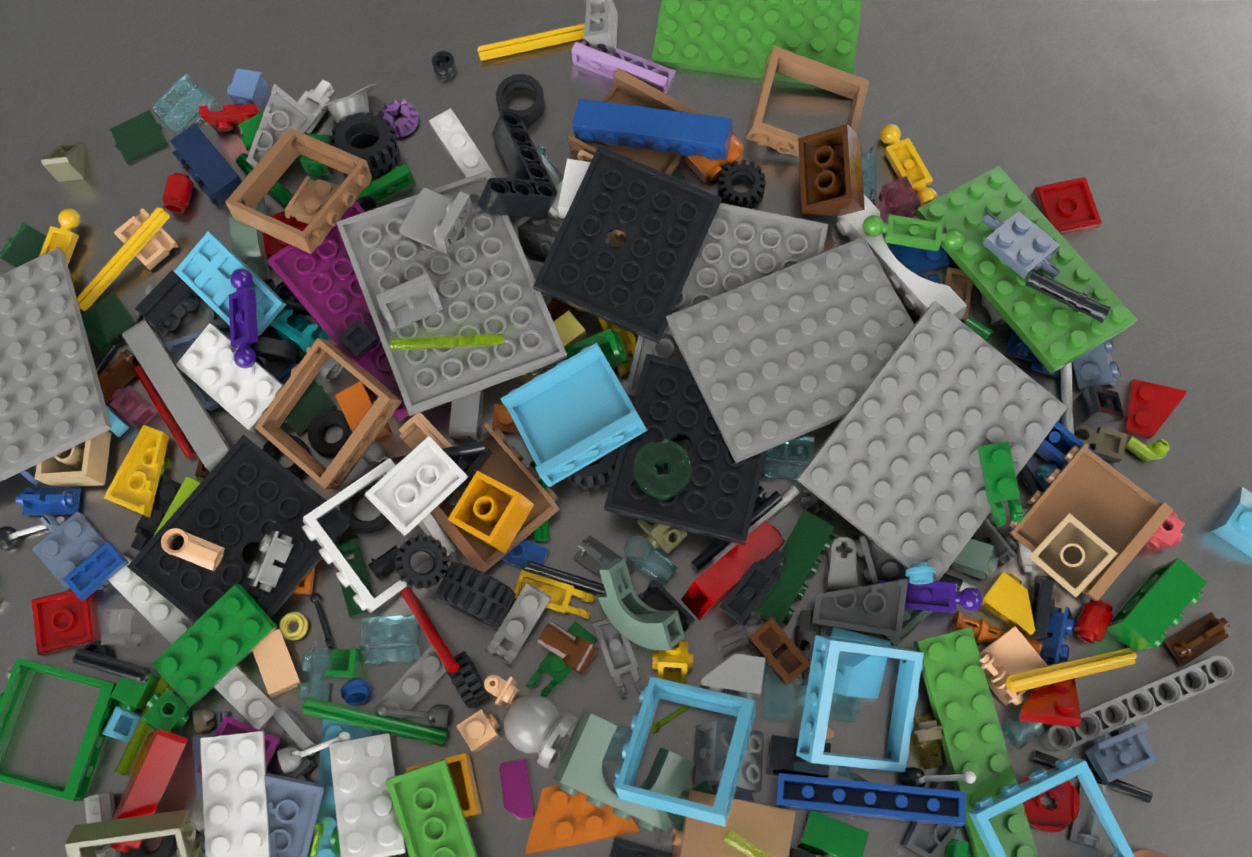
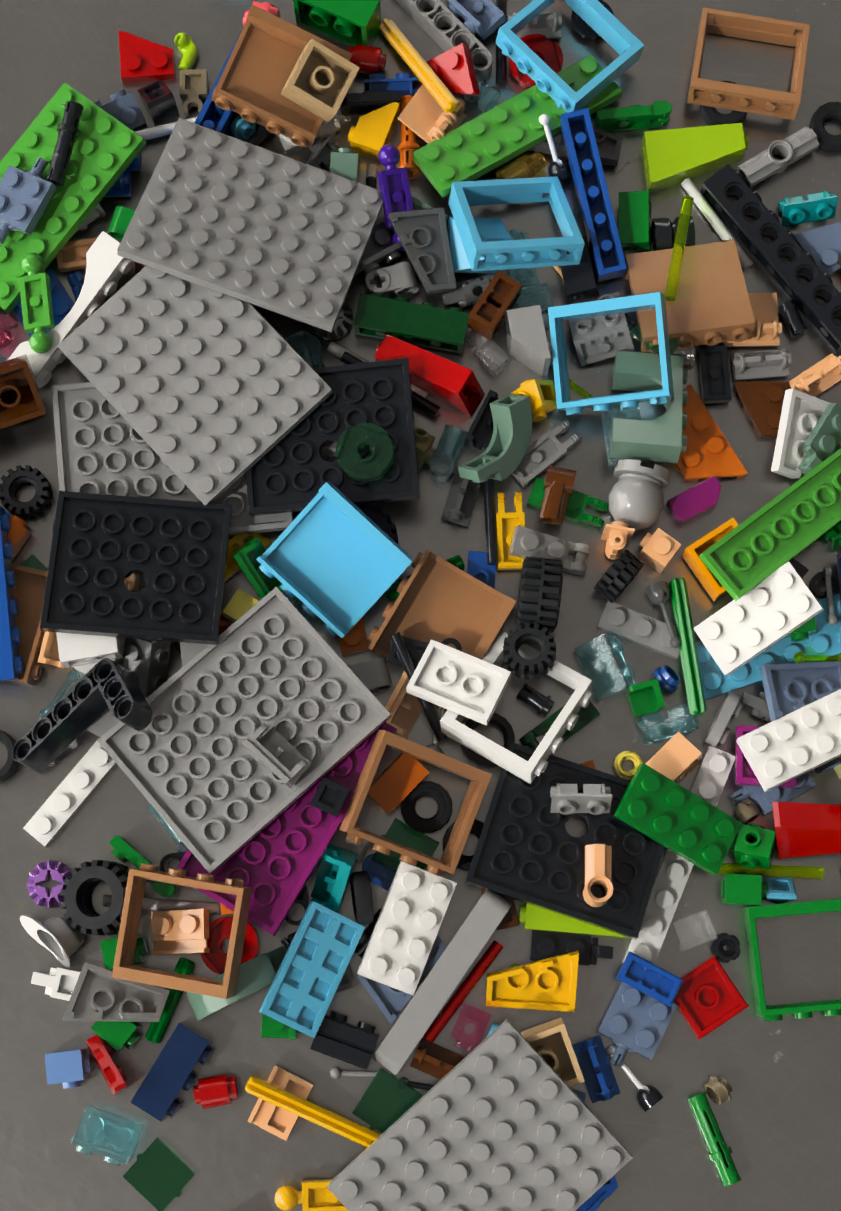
camera: 110 degrees left, 5 degrees up
black axle [72,648,151,683] -> none
dark purple plate [229,268,258,368] -> none
hinge [277,731,350,774] -> none
black hinge [310,593,335,649] -> none
clear neon green bar [390,333,504,350] -> none
light grey bracket [399,188,472,255] -> none
red bar [400,586,459,673] -> none
light orange brick [447,471,534,554] -> none
black hinge [720,549,787,626] -> none
medium azure plate [906,562,936,584] -> none
dark tan plate [914,720,944,742] -> none
green hinge [977,441,1024,526] -> none

